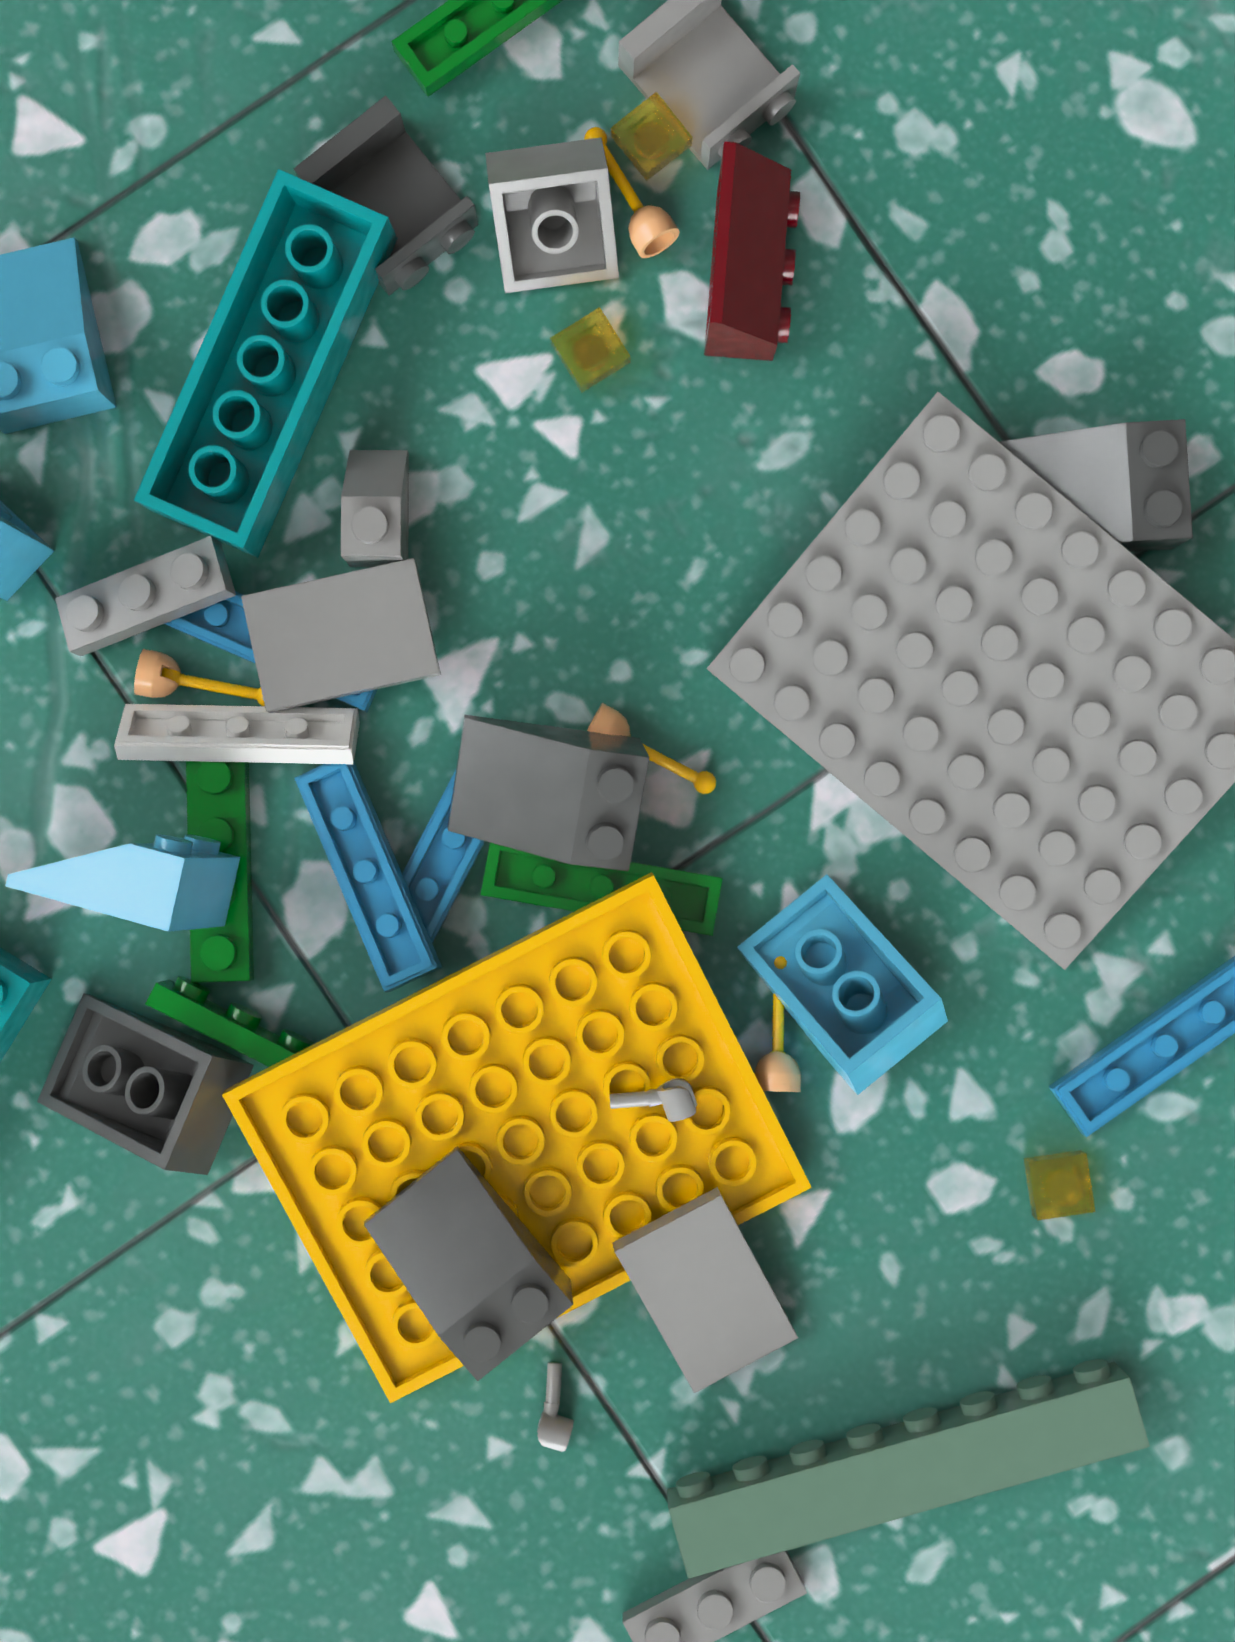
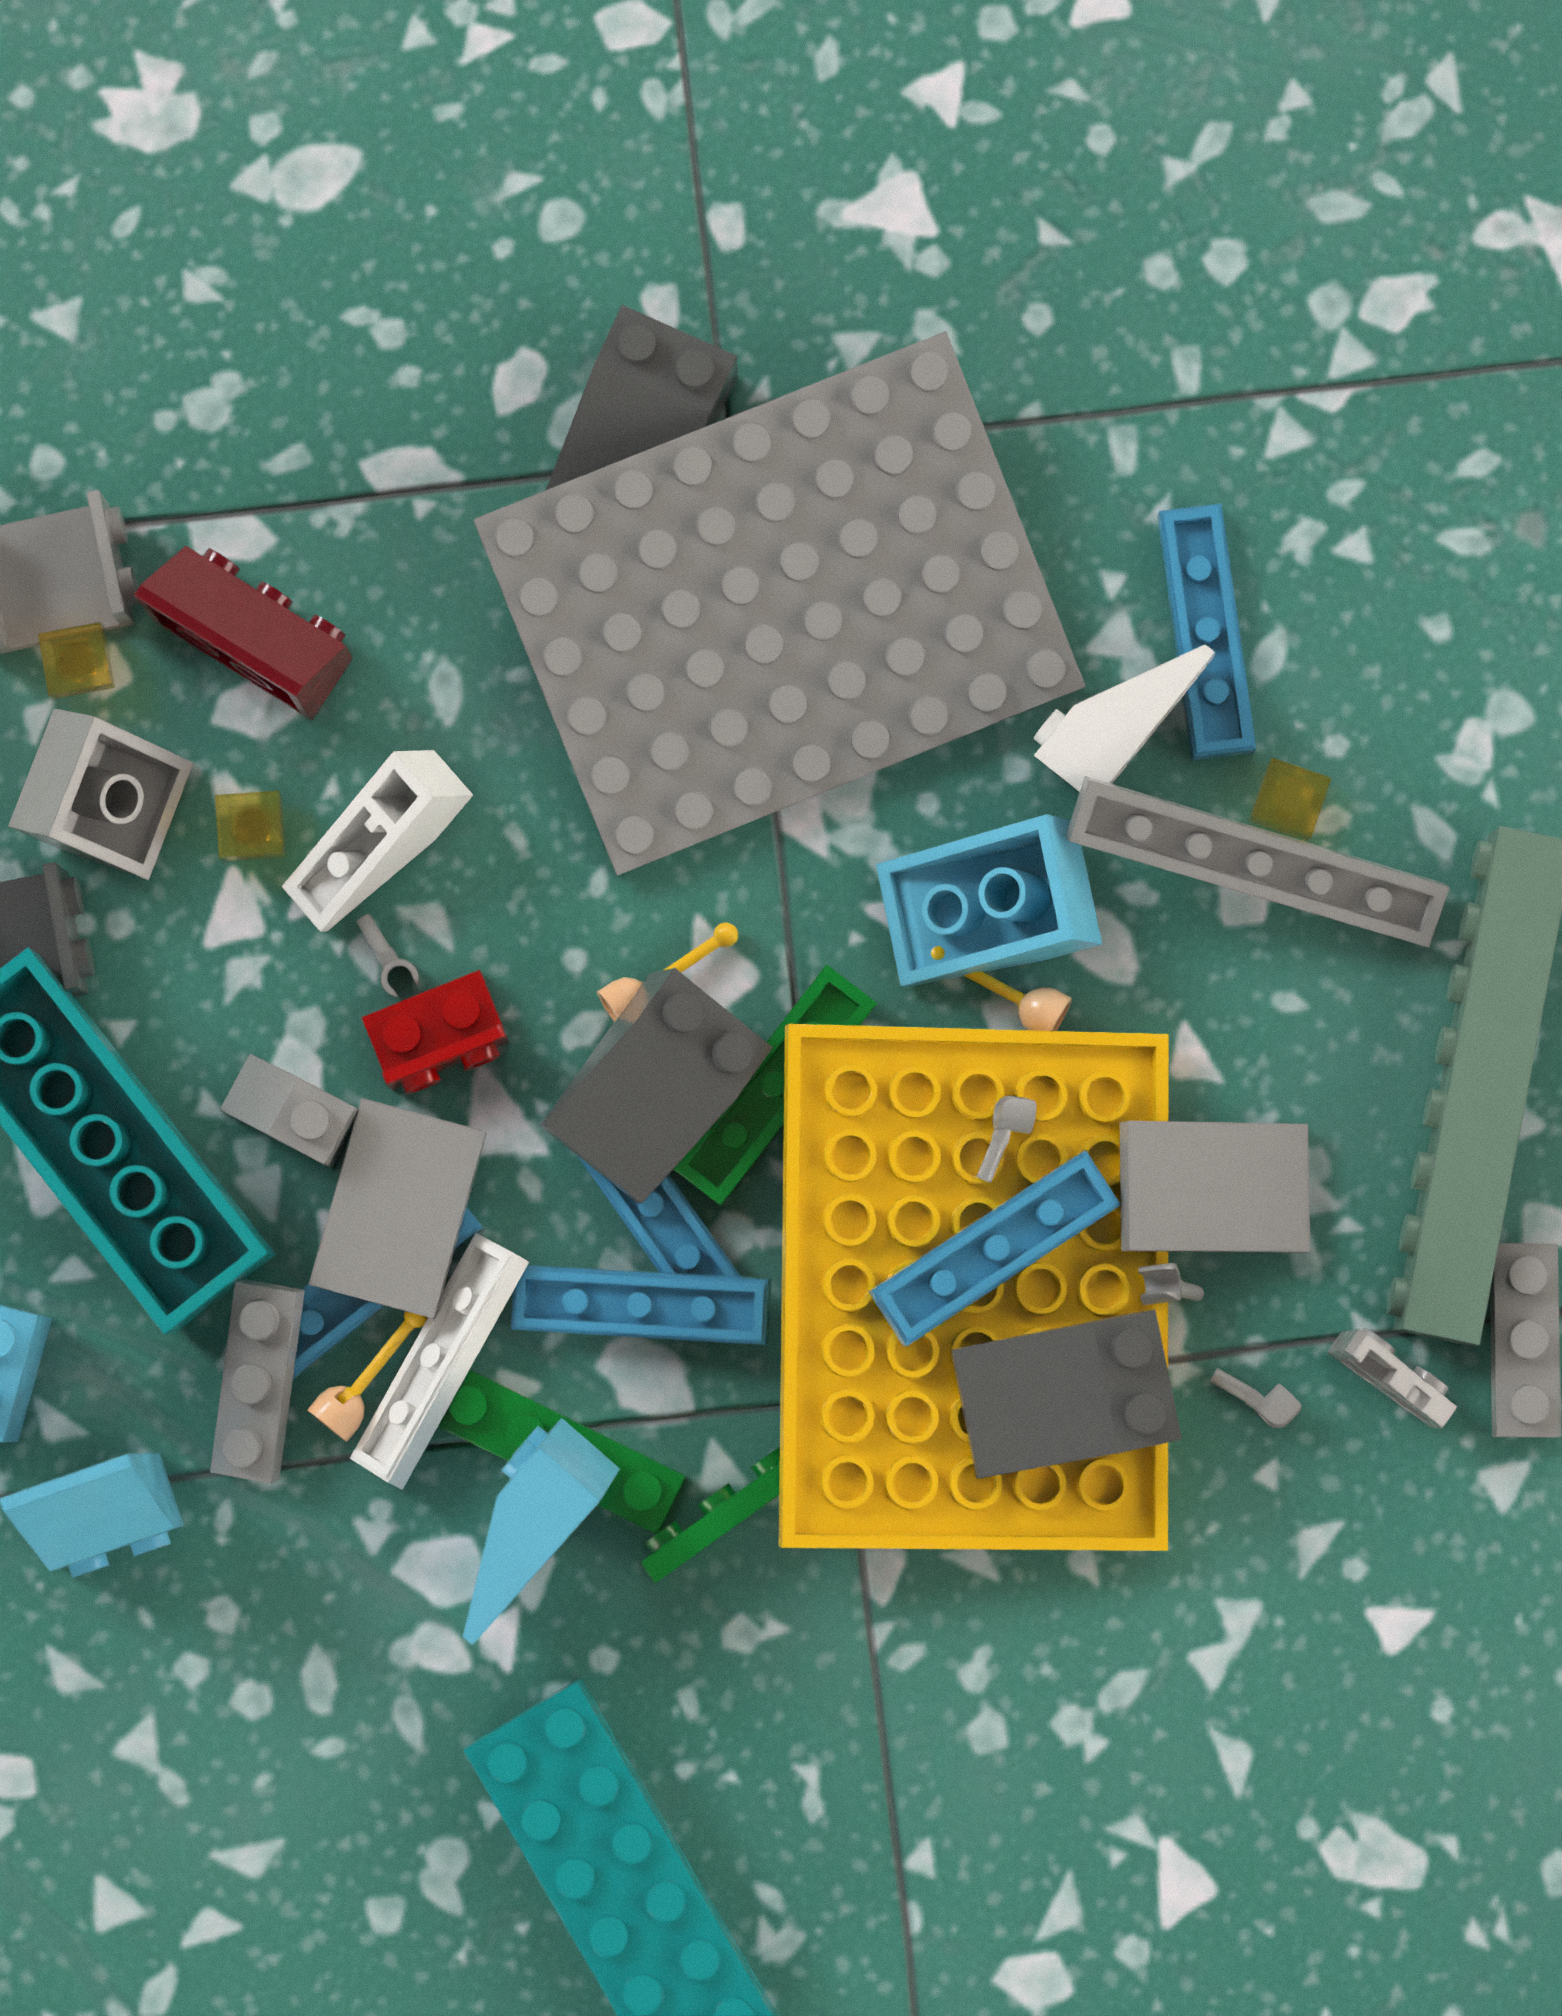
camera: 60 degrees left, 5 degrees down
dark grey slope [37,993,254,1175] -> none
light nougat hinge [584,127,680,258] -> none
none -> white slope [282,750,473,932]
none -> light grey hand [356,914,419,997]
none -> red bracket [361,970,510,1095]
none -> dark azure tile [868,1151,1121,1346]
none -> white slope [1033,645,1215,792]
none -> light grey plate [1065,776,1450,948]
none -> light grey hand [1138,1263,1204,1305]
none -> light grey wing [1327,1328,1457,1428]

